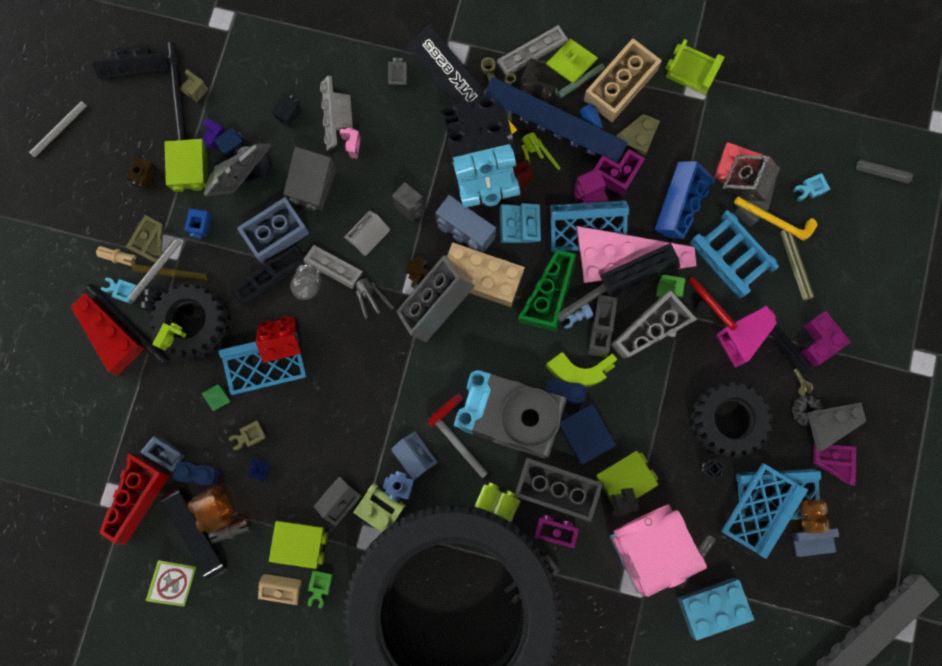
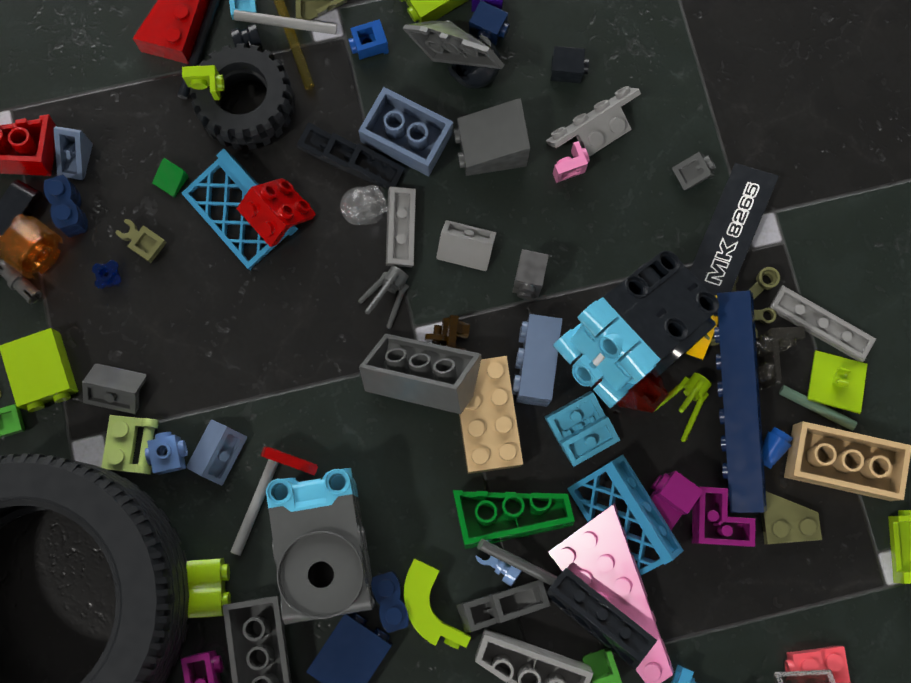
camera: 55 degrees right, 0 degrees up
blue wedge [655,161,716,239] -> none

